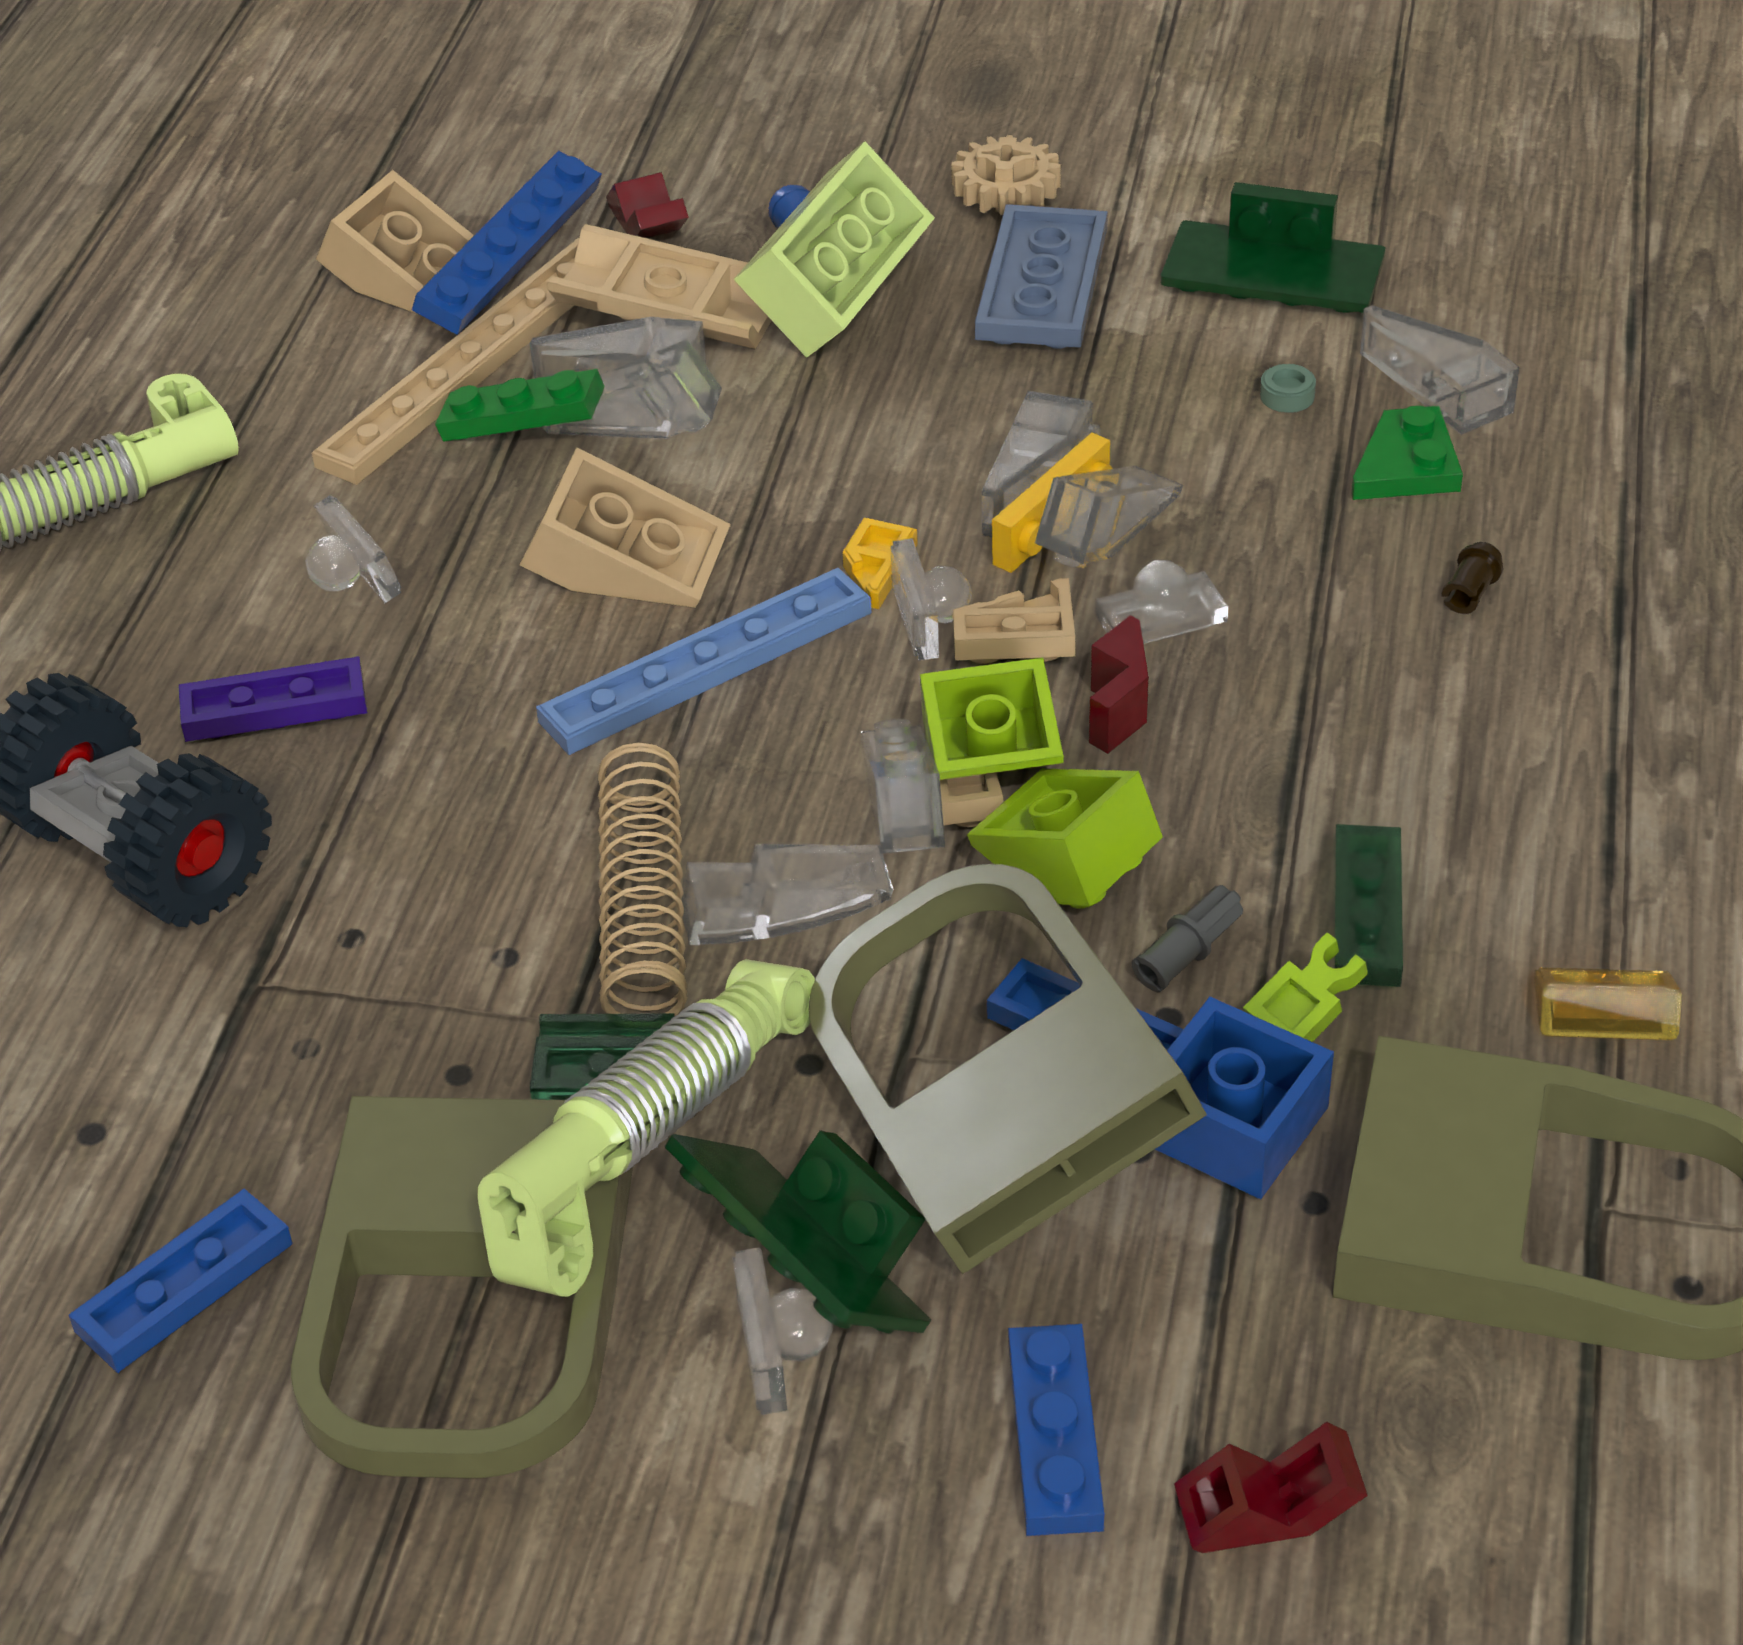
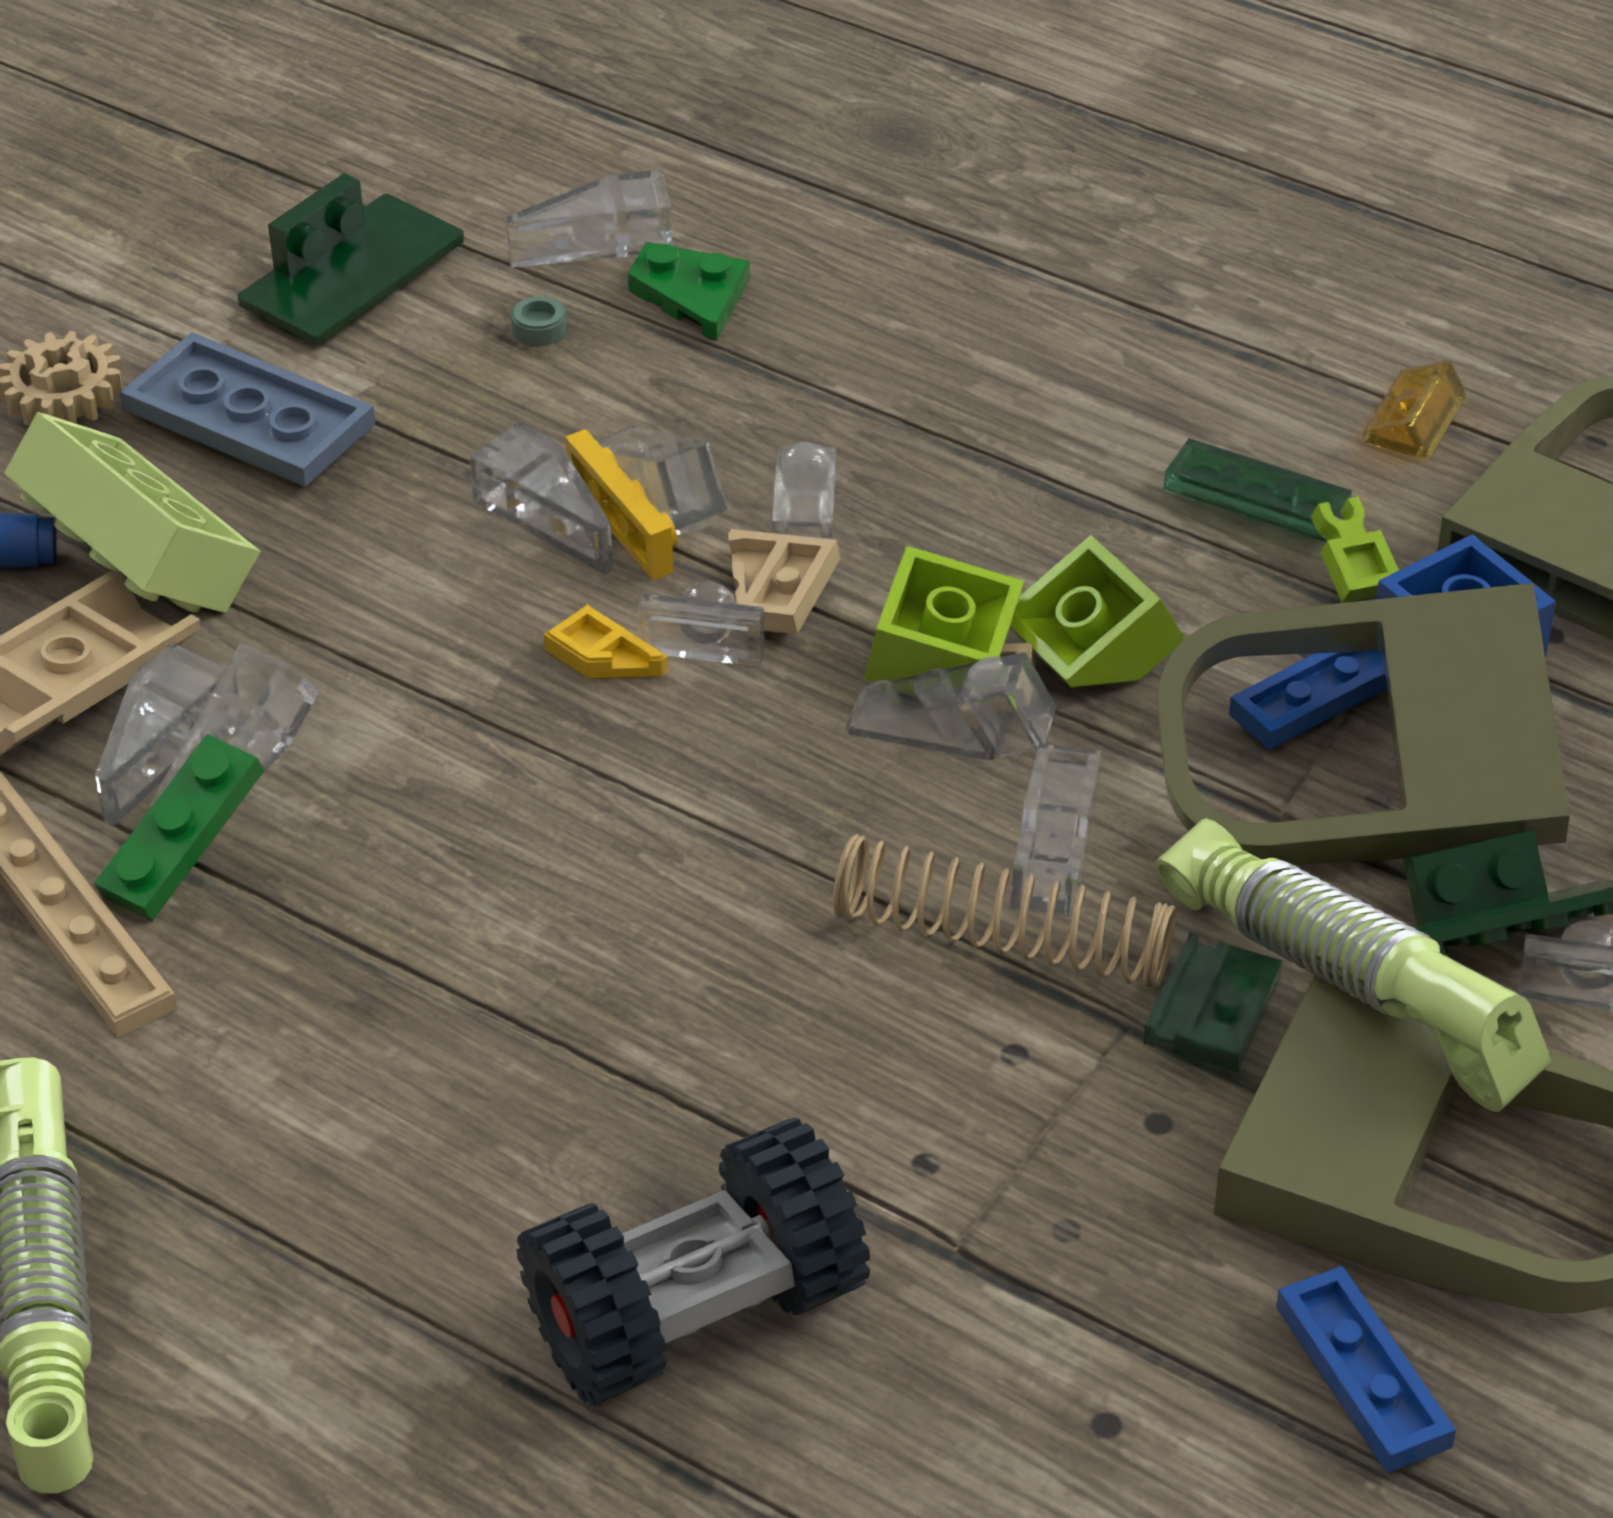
camera: 70 degrees left, 0 degrees up
dark purple plate [179,656,368,742] -> none
clear tile [305,495,402,603] -> none
tan slope [520,447,731,608] -> none
medium blue tile [536,568,872,755] -> none
dark red slope [1089,615,1149,754] -> none
dark grey axle [1132,885,1243,992] -> none
dark brown pin [1441,542,1504,614] -> none

